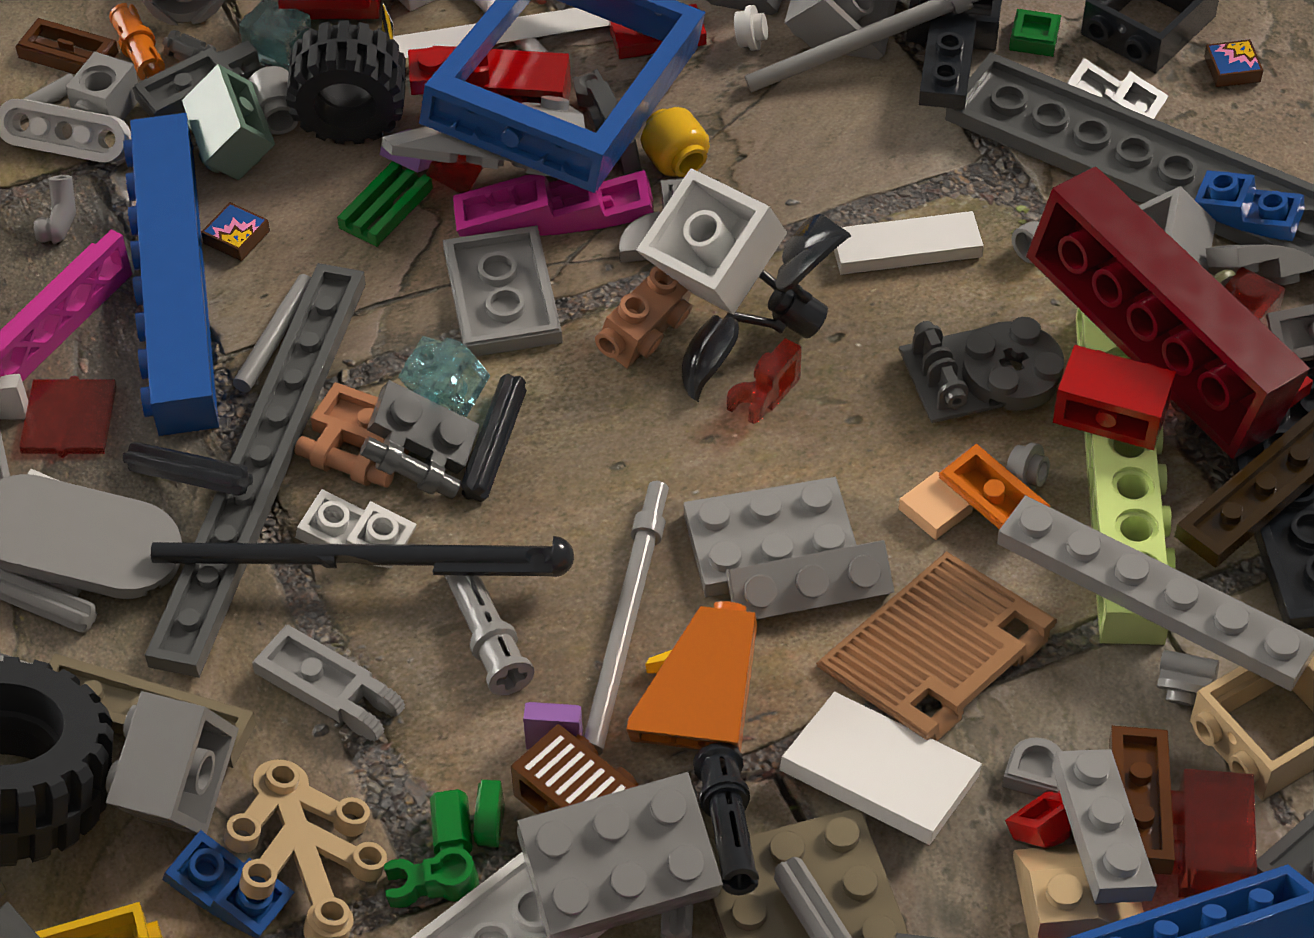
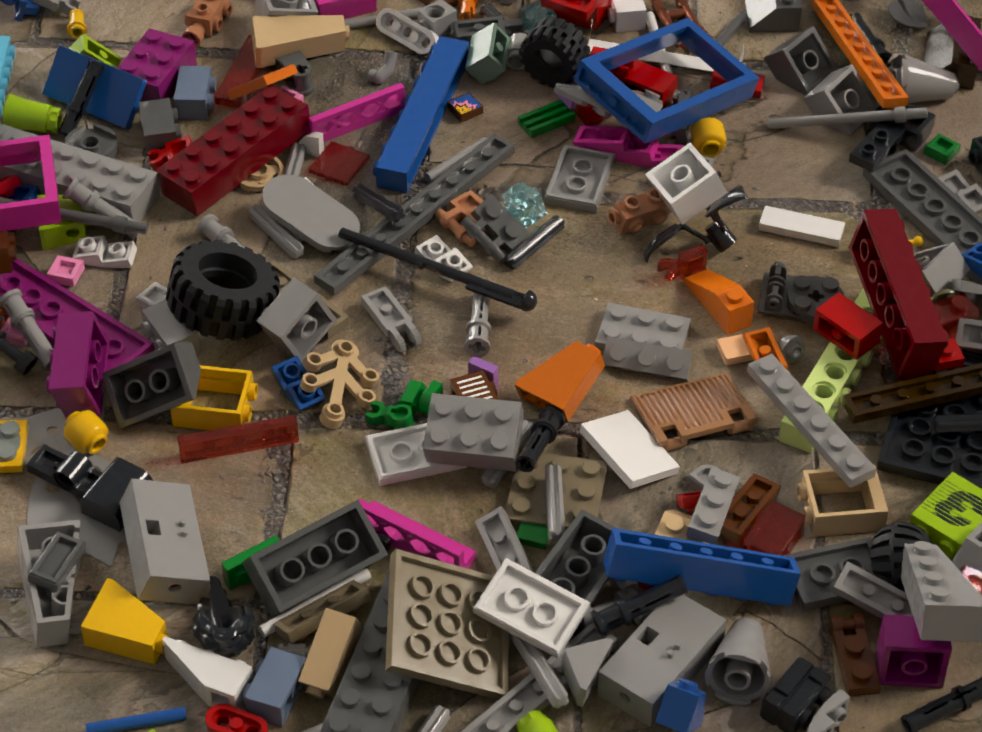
camera: 25 degrees right, 5 degrees down
light grey bar [584,481,669,755] -> none
white plate [734,5,768,51] -> none
light grey plate [1157,650,1220,707] -> none
none -> orange slope [684,269,754,335]

